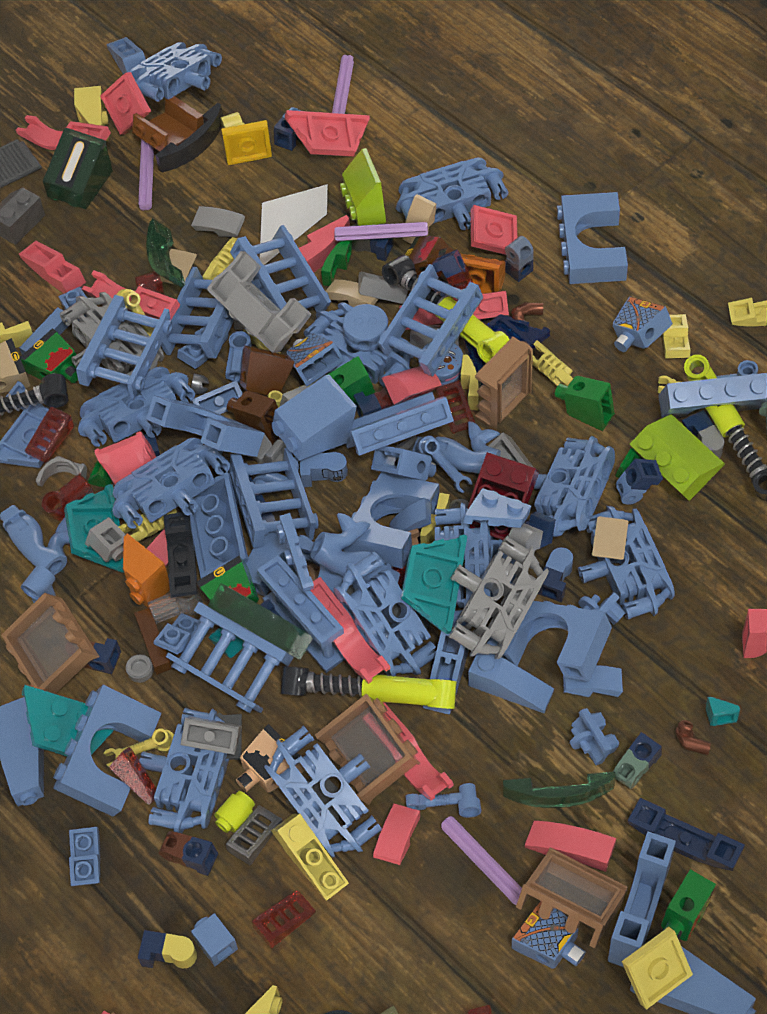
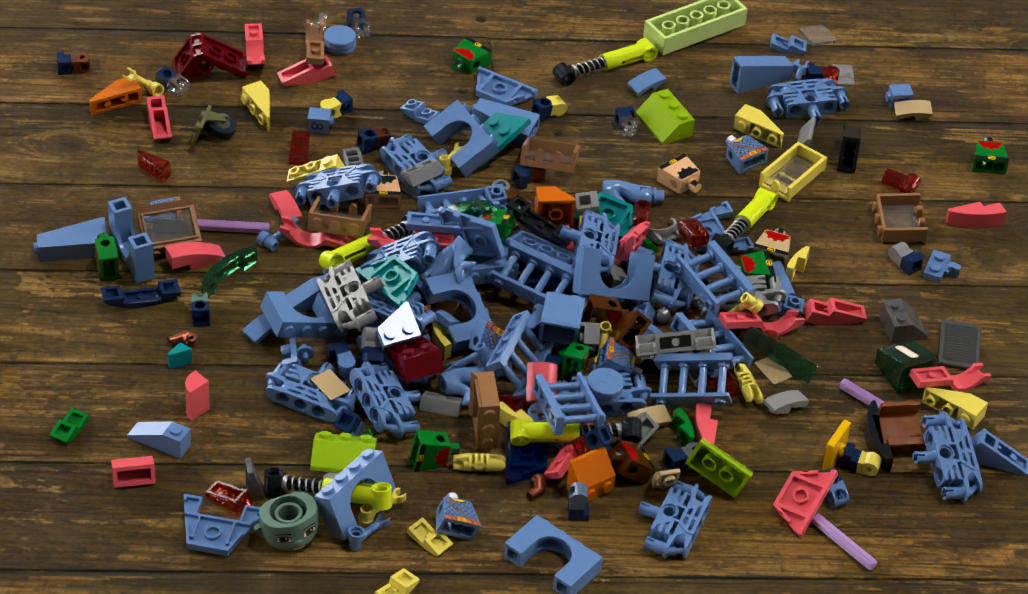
camera: 125 degrees right, 15 degrees down
medium blue piece [21,565,56,603] -> none
coral tile [100,72,151,135] -> none
clear red slope [109,747,157,805] -> none
neon yellow brick [214,791,255,833] -> none
white sticker [260,184,328,265] -> none
lavender axle [334,222,428,241] -> none
coral tile [471,205,517,255] -> none
medium blue hips [570,708,619,765] -> none
light yellow tile [622,927,693,1010] -> none

